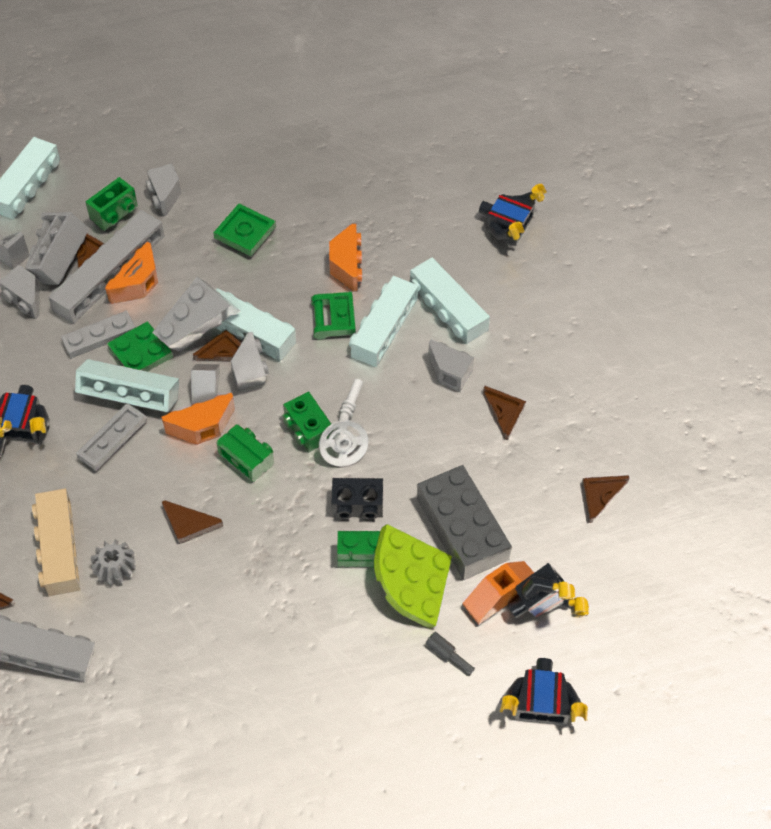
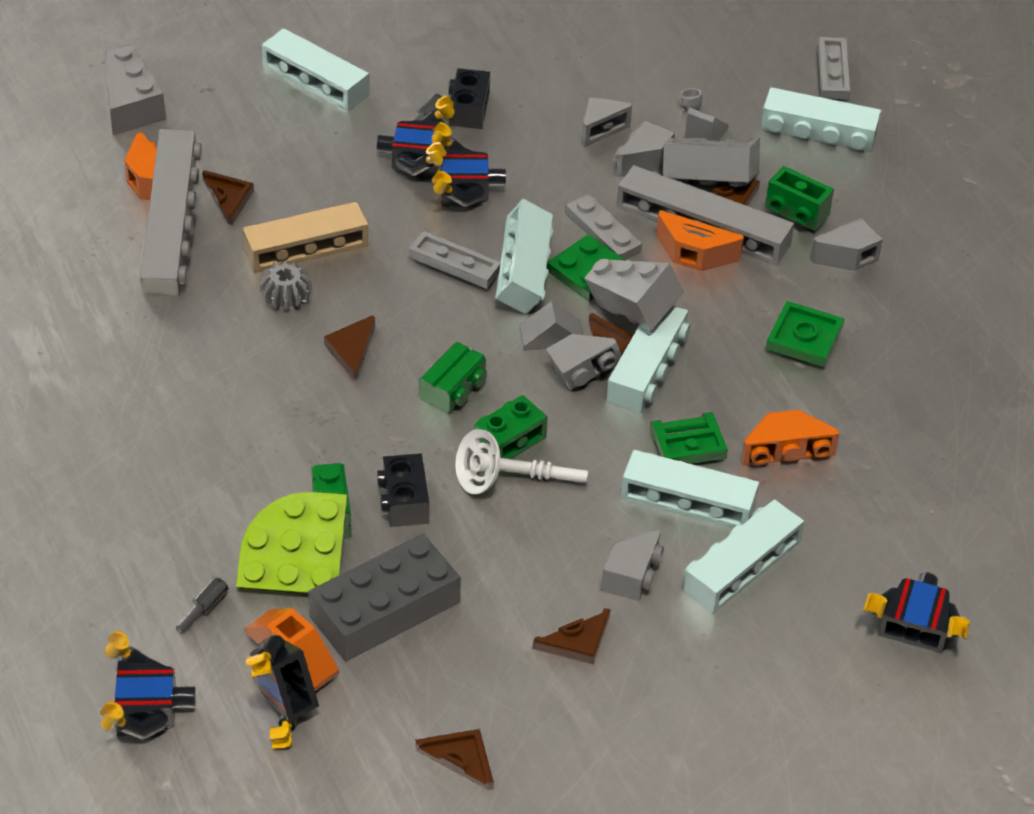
camera: 80 degrees right, 10 degrees down
orange slope [162,392,235,445] -> none

